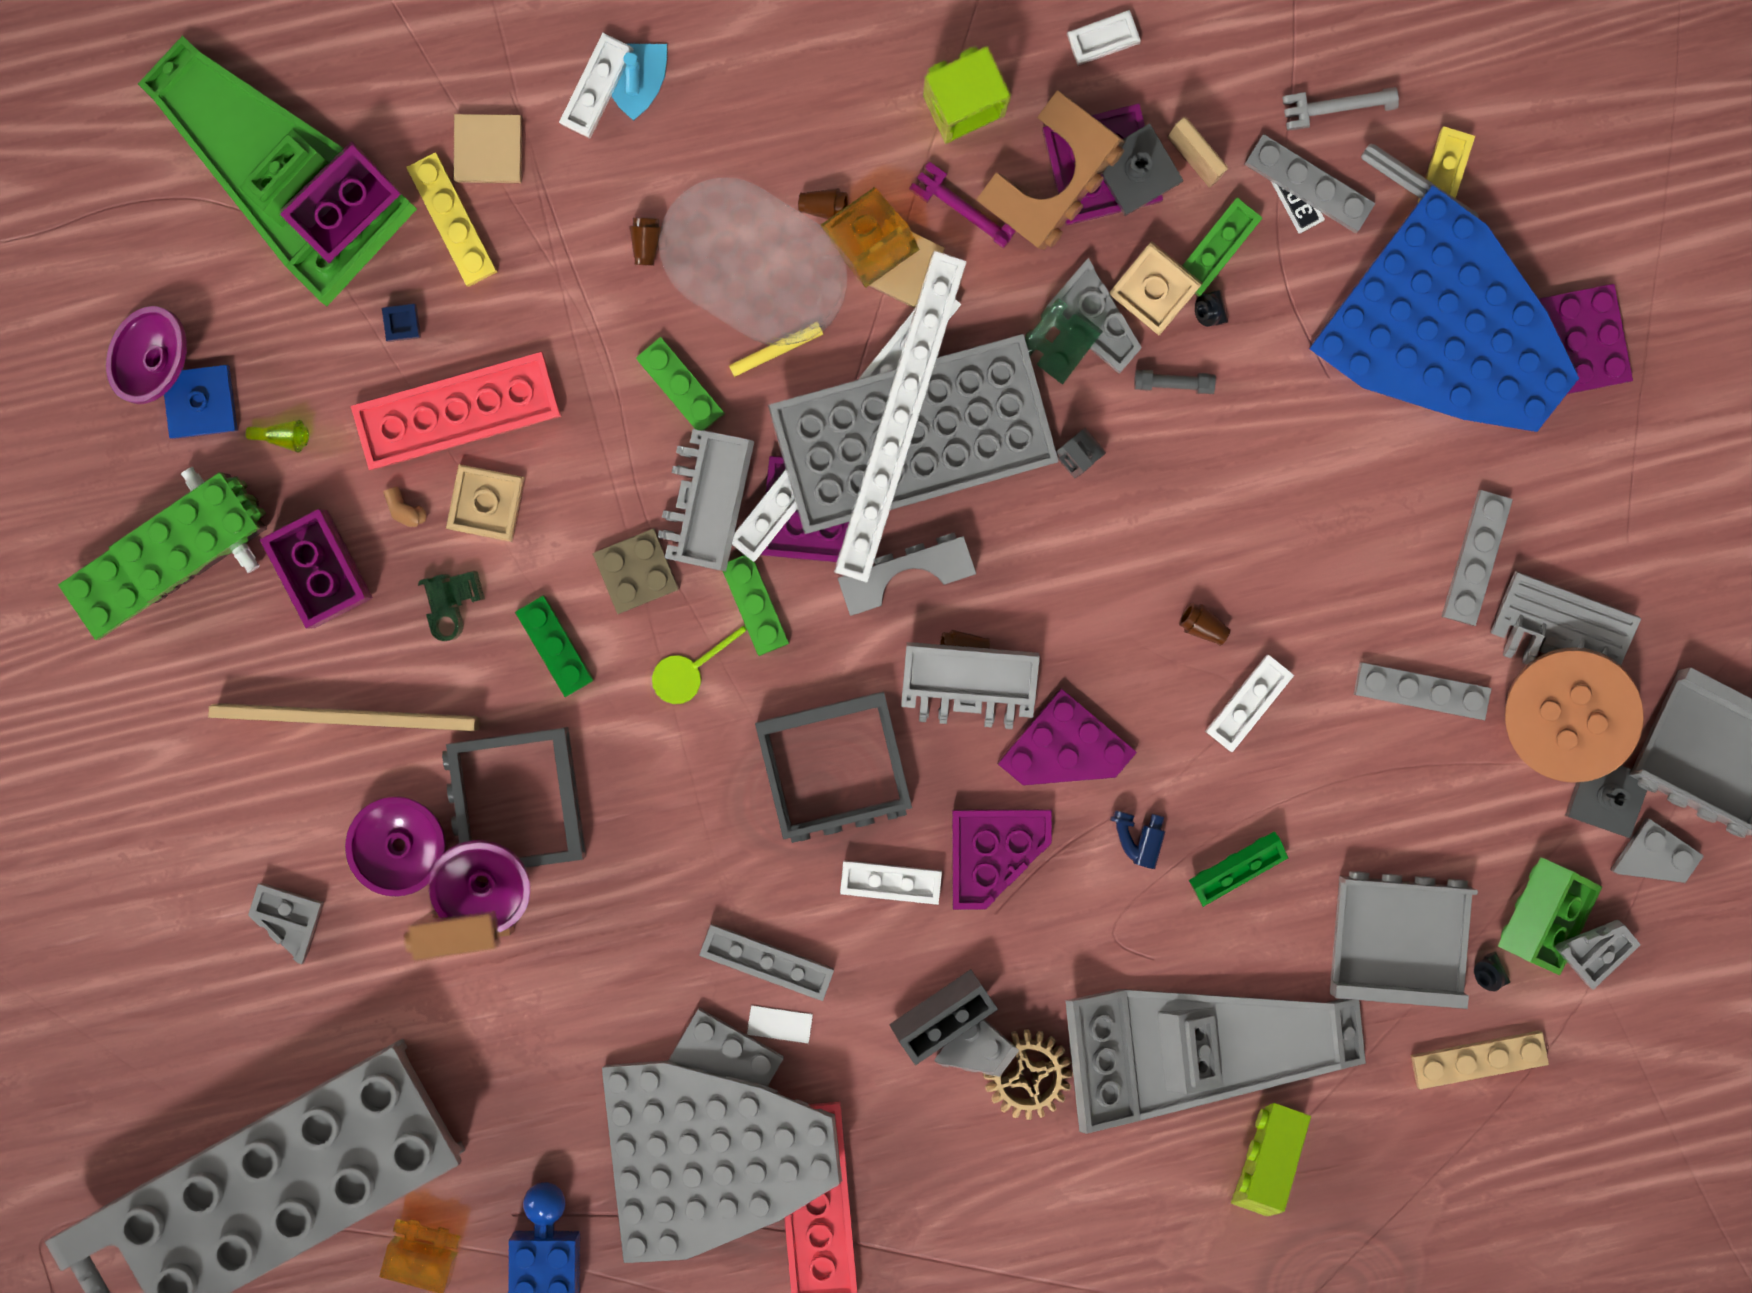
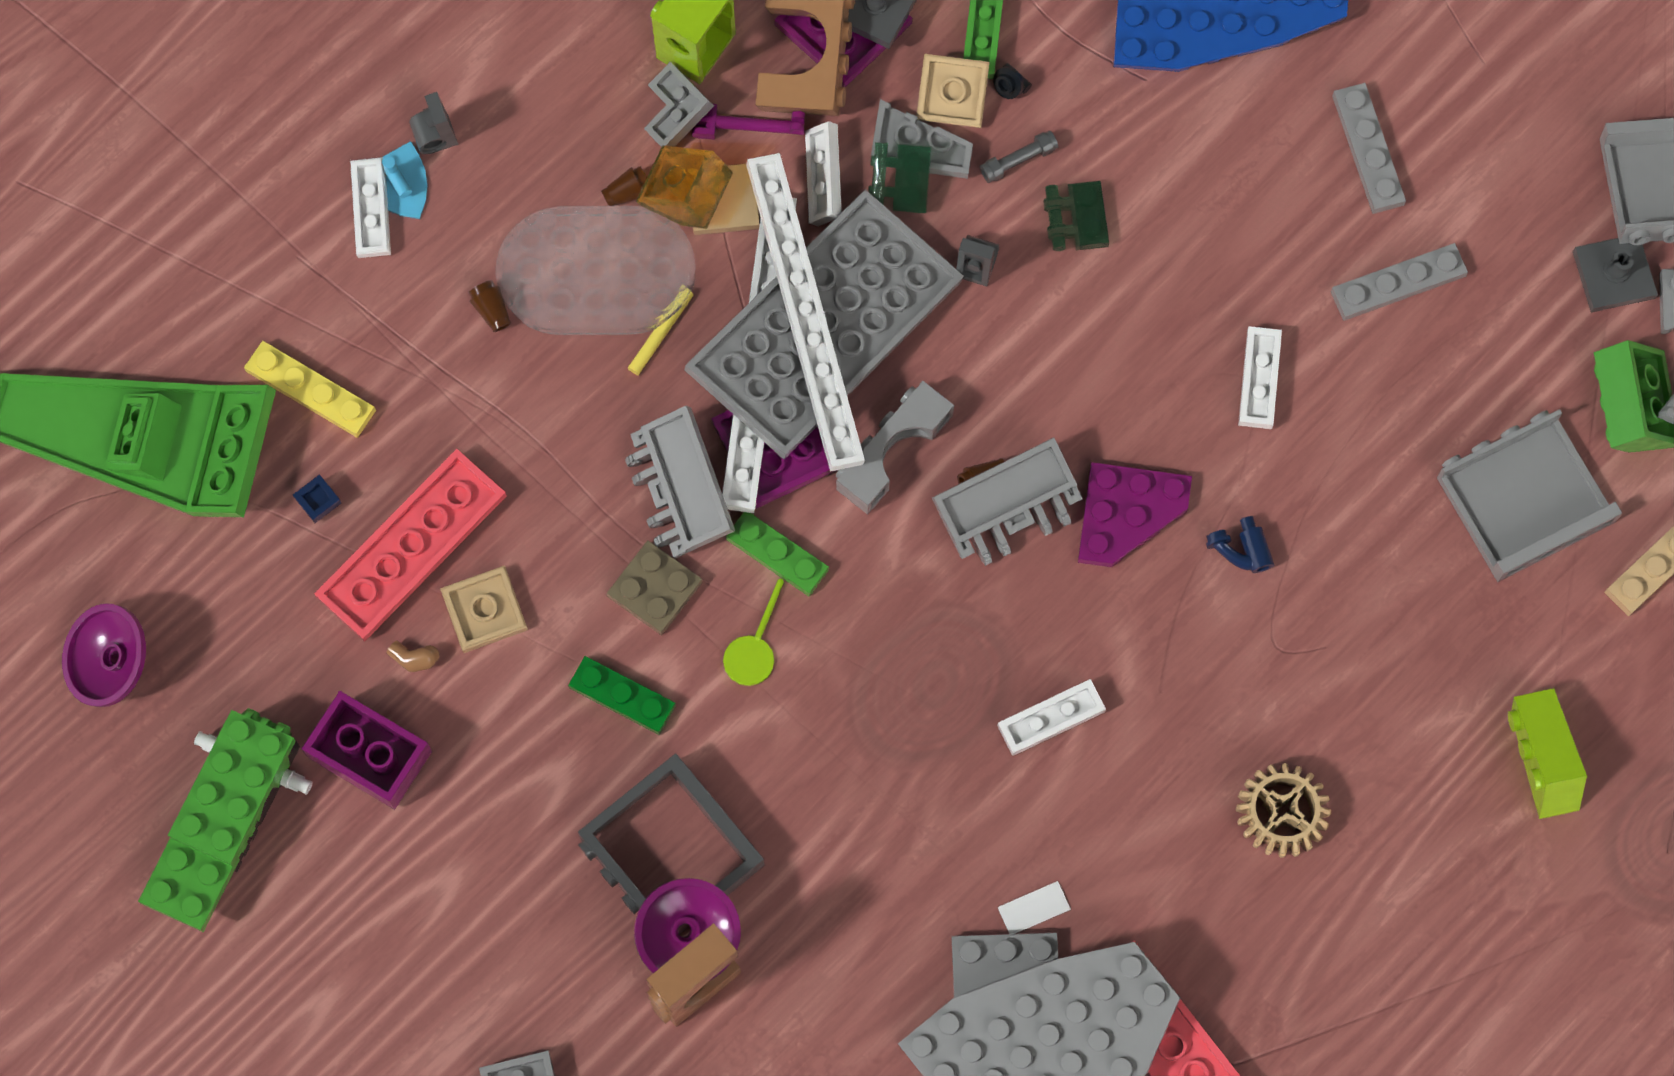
camera: 35 degrees left, 15 degrees down
blue plate [164,365,238,439] -> none
tan tile [208,703,480,731] -> none
clear neon green cone [246,420,309,453] -> none
magenta slope [280,141,401,263] -> none
magenta dish [345,797,446,897] -> none
clear green piece [418,571,485,642] -> none
tan tile [454,114,522,183] -> none
bright green plate [636,337,725,431] -> none
light grey plate [699,923,834,1001] -> none
dark grey window [755,691,912,843] -> none
dark grey brick [889,969,998,1066] -> none
light grey wing [934,1019,1019,1077] -> none
magenta plate [952,809,1052,910] -> none
light grey wing [1065,989,1366,1134] -> none
reddish brown cone [1179,603,1231,646] -> none
green plate [1189,831,1288,907] -> none
black plate [1474,952,1511,992] -> none
light grey hinge [1491,571,1641,665] -> none
nougat brick [1505,647,1644,783] -> none
none -> dark grey plate [409,92,459,154]
none -> light grey plate [644,62,714,153]
none -> white plate [805,121,842,226]
none -> clear green plate [1043,181,1109,251]

